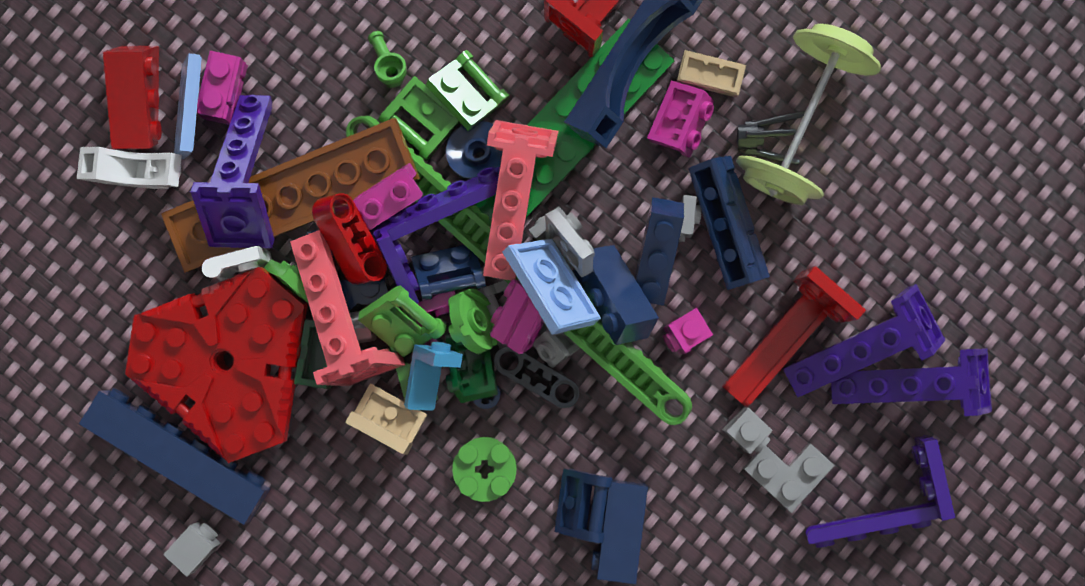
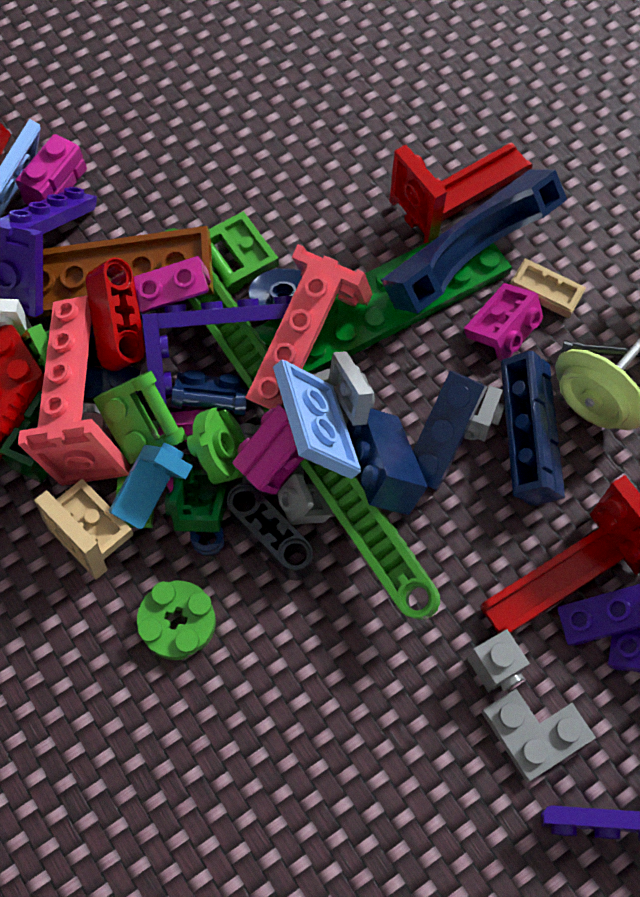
camera: 15 degrees right, 20 degrees down
bright green bar [368,31,407,88] -> none
plate [425,50,510,131] -> none
dark blue plate [554,468,612,543] -> none
dark blue brick [591,480,648,584] -> none
dark pink bracket [662,308,713,355] -> none

